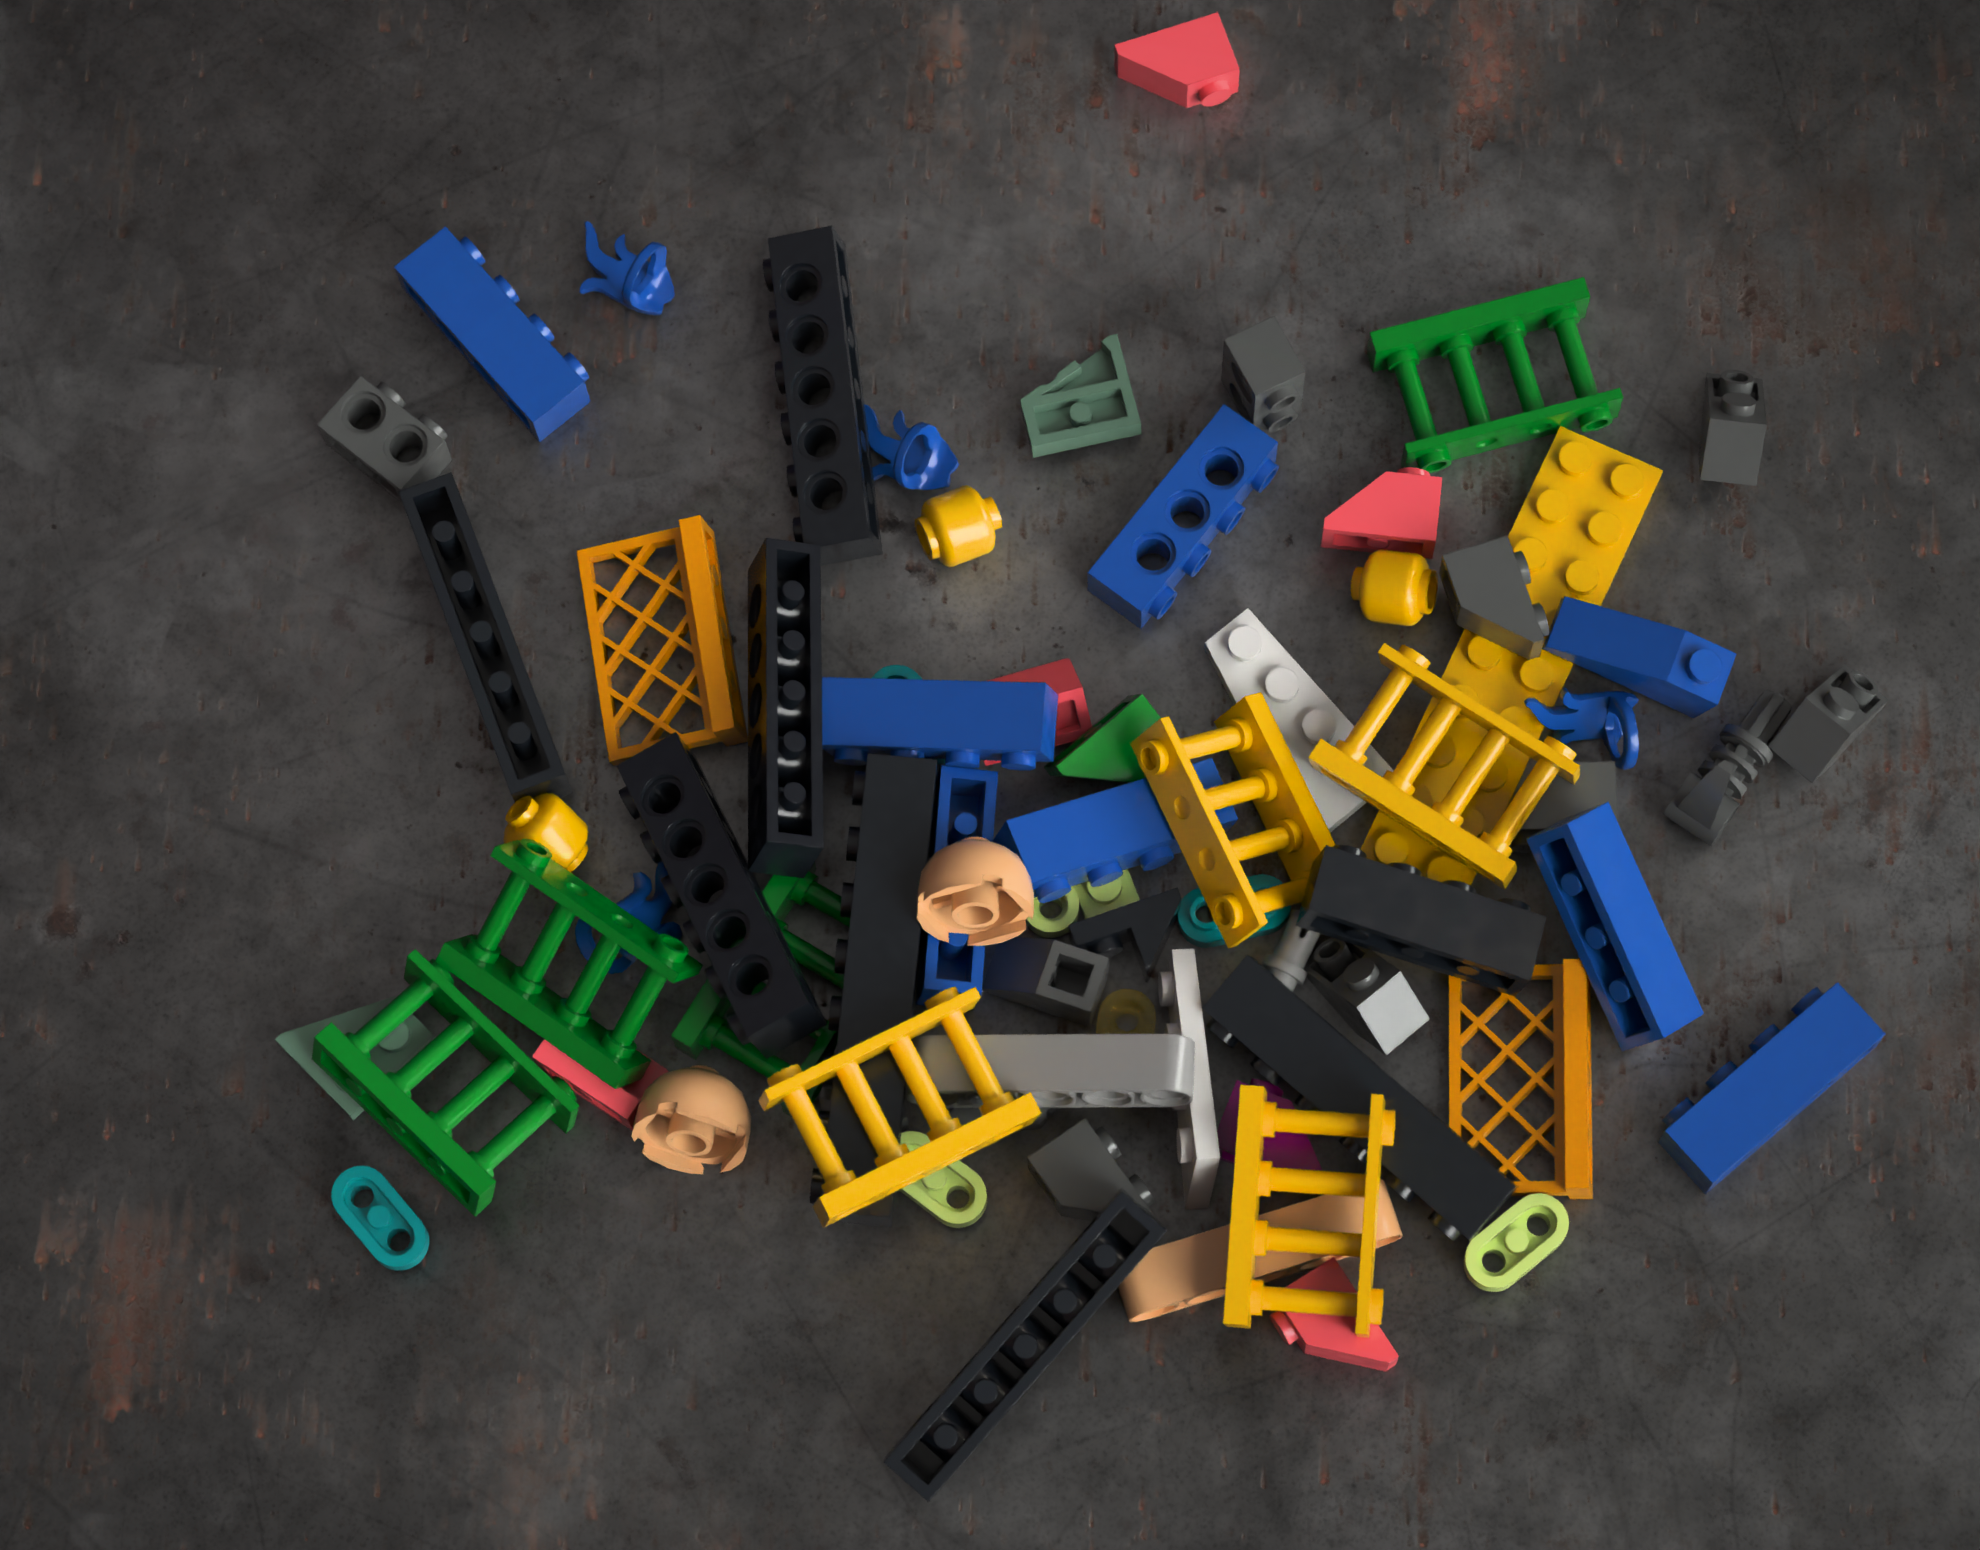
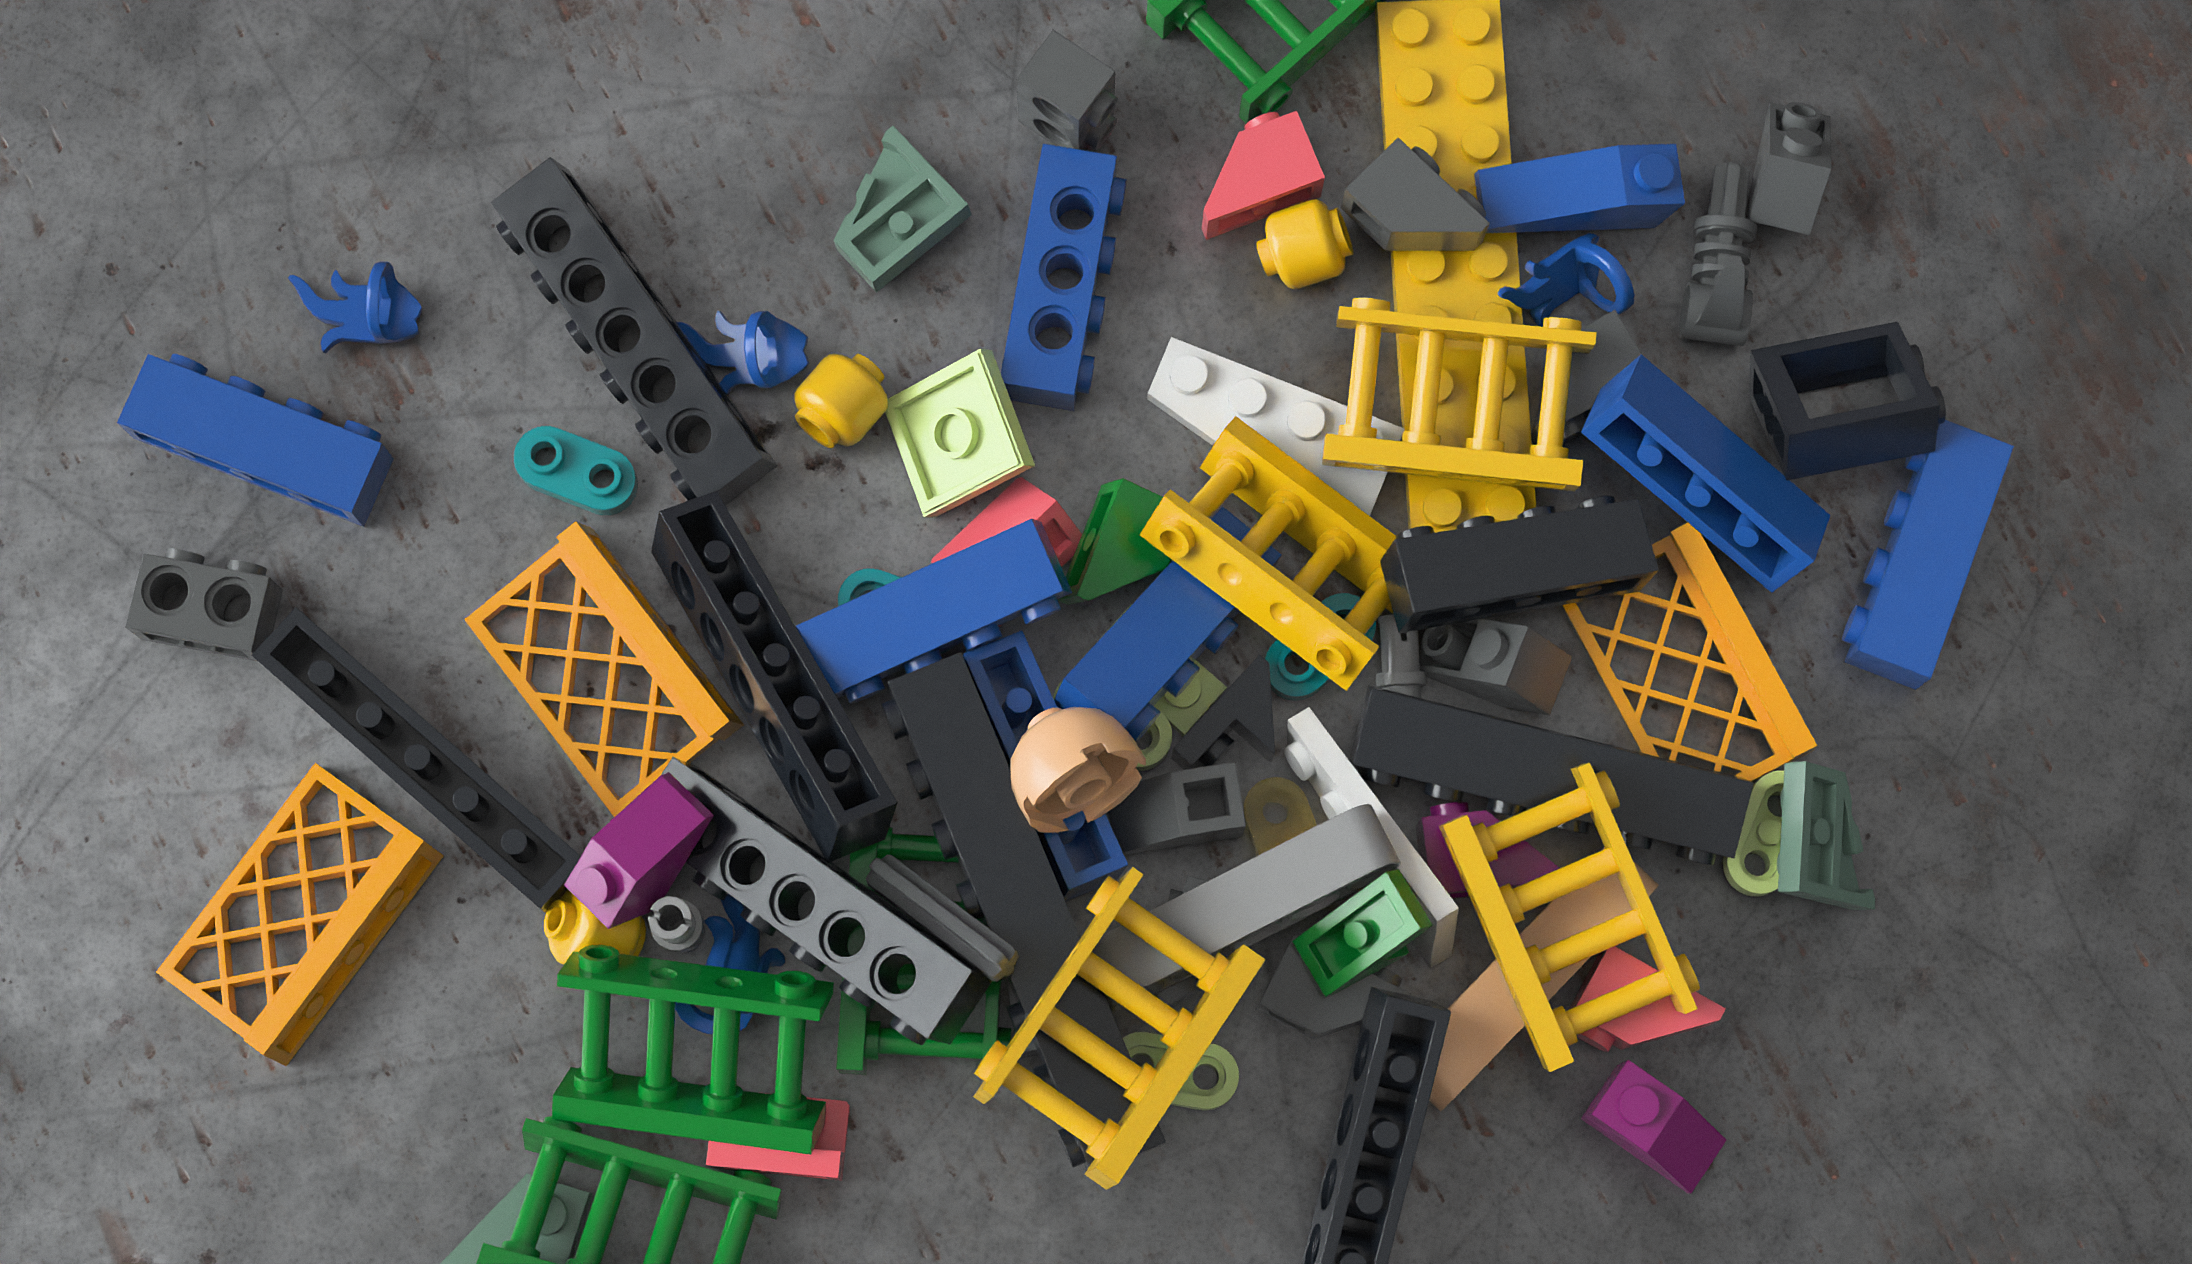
camera: 35 degrees left, 5 degrees up
light nougat cylinder [631,1065,751,1174] -> none
none -> light orange fence [156,763,444,1066]
none -> teal plate [514,426,638,516]
none -> magenta slope [564,772,714,929]
none -> light grey pin [648,896,705,953]
none -> dark grey axle [866,855,1019,981]
none -> yellowish green tile [885,349,1035,518]
none -> green slope [1292,869,1433,997]
none -> magenta slope [1581,1060,1727,1194]
none -> black window [1748,321,1946,481]
none -> sand green wing [1777,761,1875,910]

